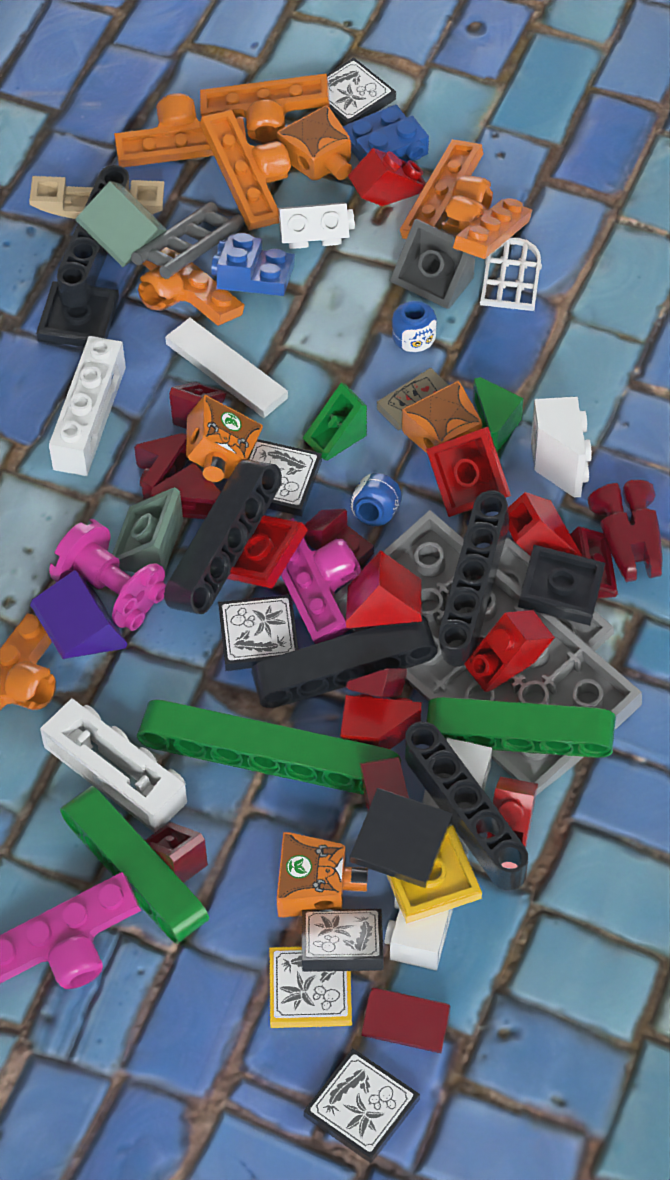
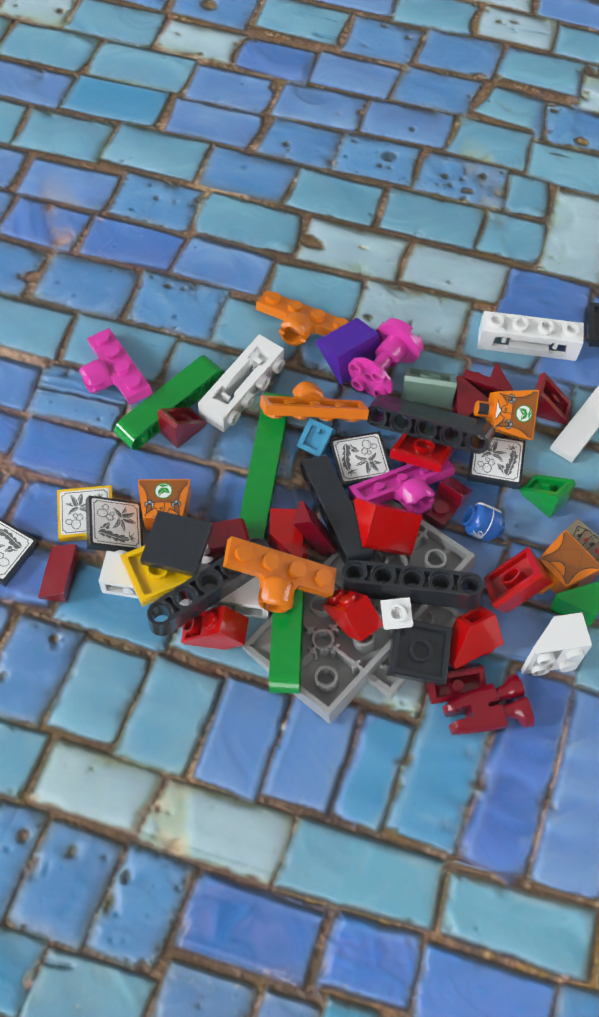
camera: 80 degrees right, 5 degrees up
none -> orange plate [223,536,337,613]
none -> orange plate [260,381,369,422]
none -> dark azure bracket [296,418,336,456]
none -> white bracket [379,597,413,630]

